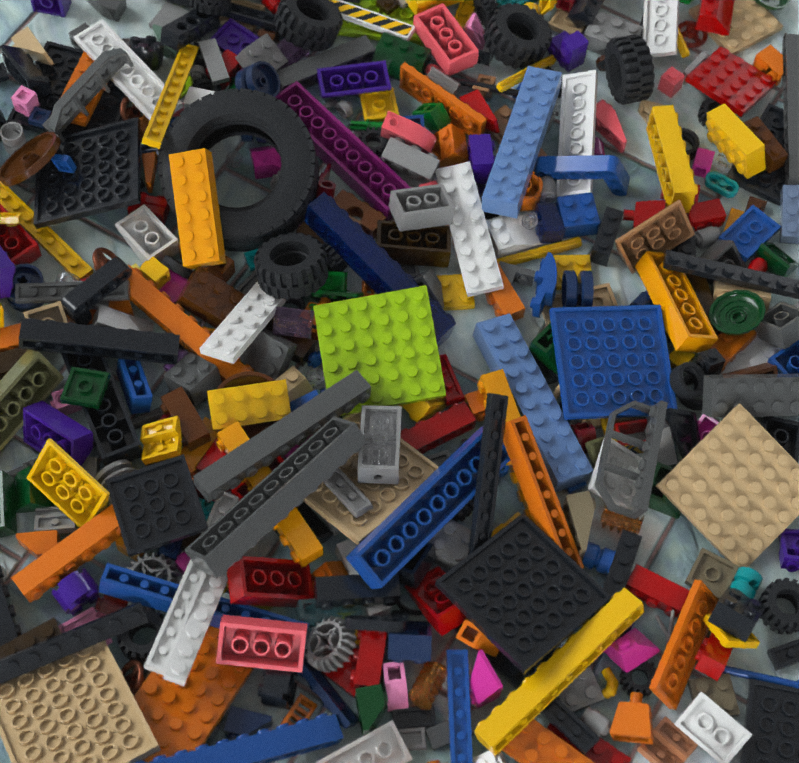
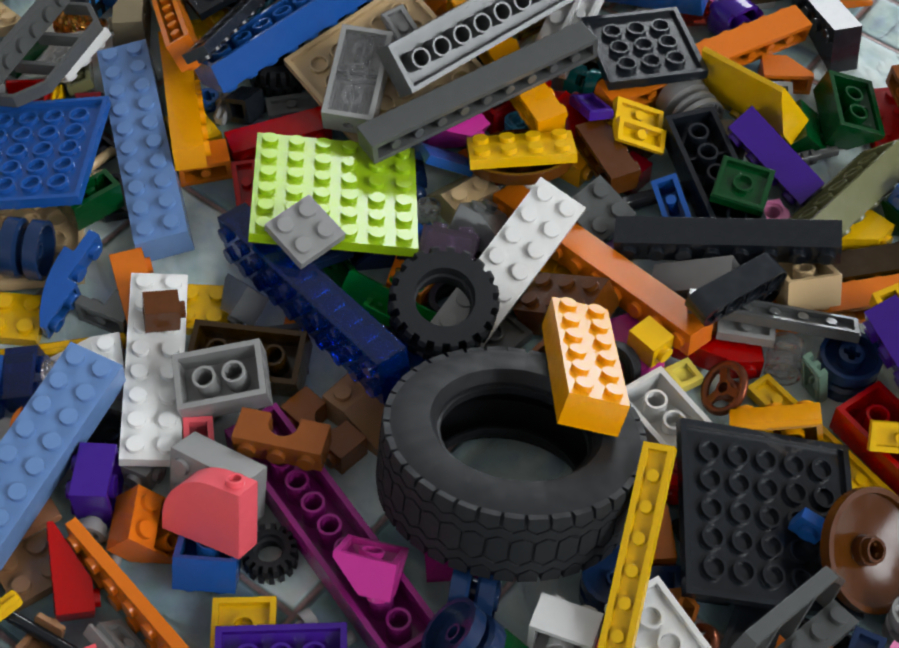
camera: 170 degrees left, 10 degrees down
dark red door [315,163,336,209] -> none
green axle [350,119,383,131] -> none
green slope [411,103,452,131] -> none
none -> reddish brown brick [142,289,186,333]
none -> dark orange arch [231,407,332,471]
none -> light grey plate [264,195,346,270]
none -> dark pink slope [332,534,409,604]
none -> dark purple tile [569,93,614,121]
none -> light orange slope [729,400,824,442]
none -> sand green tile [802,351,828,404]

